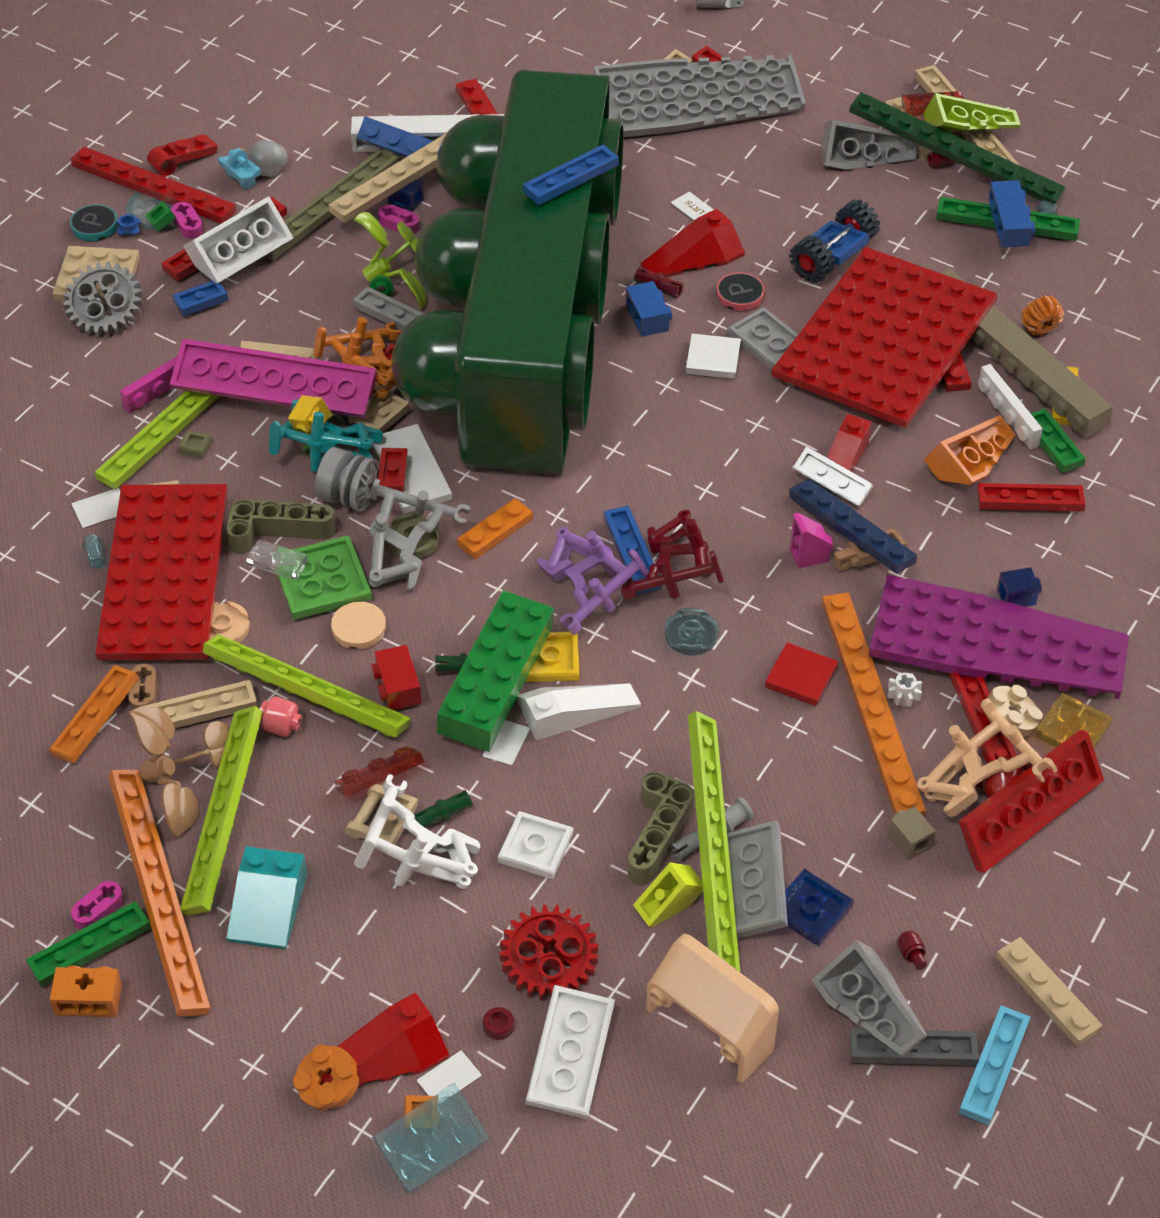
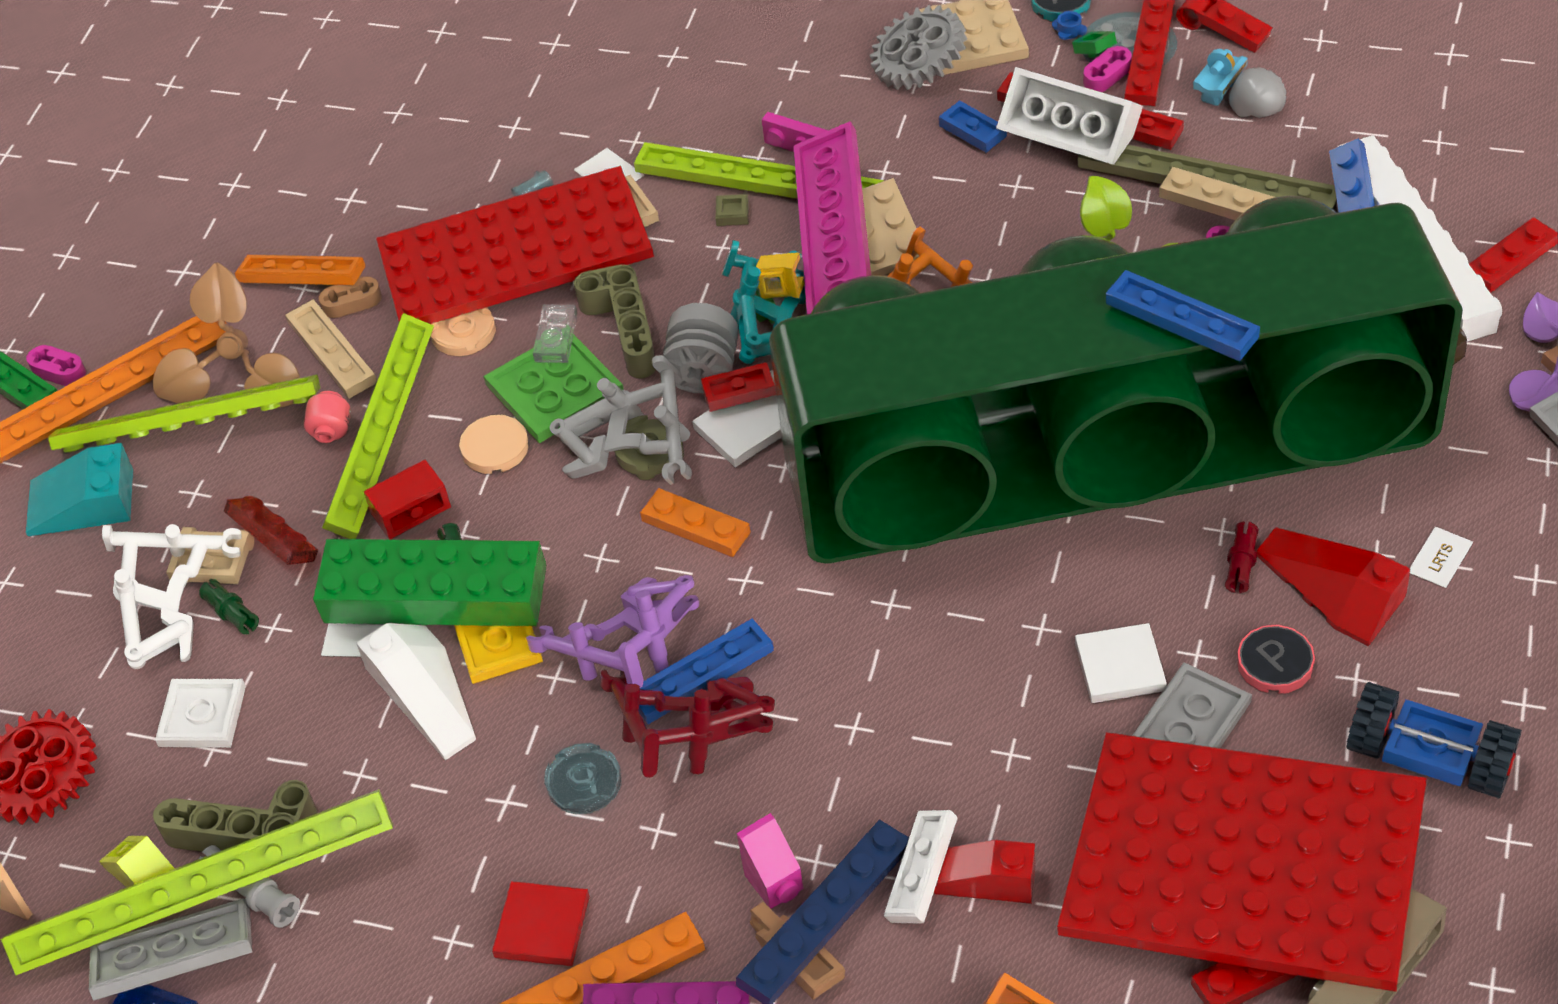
camera: 80 degrees right, 0 degrees up
blue brick [625,281,672,337] -> none

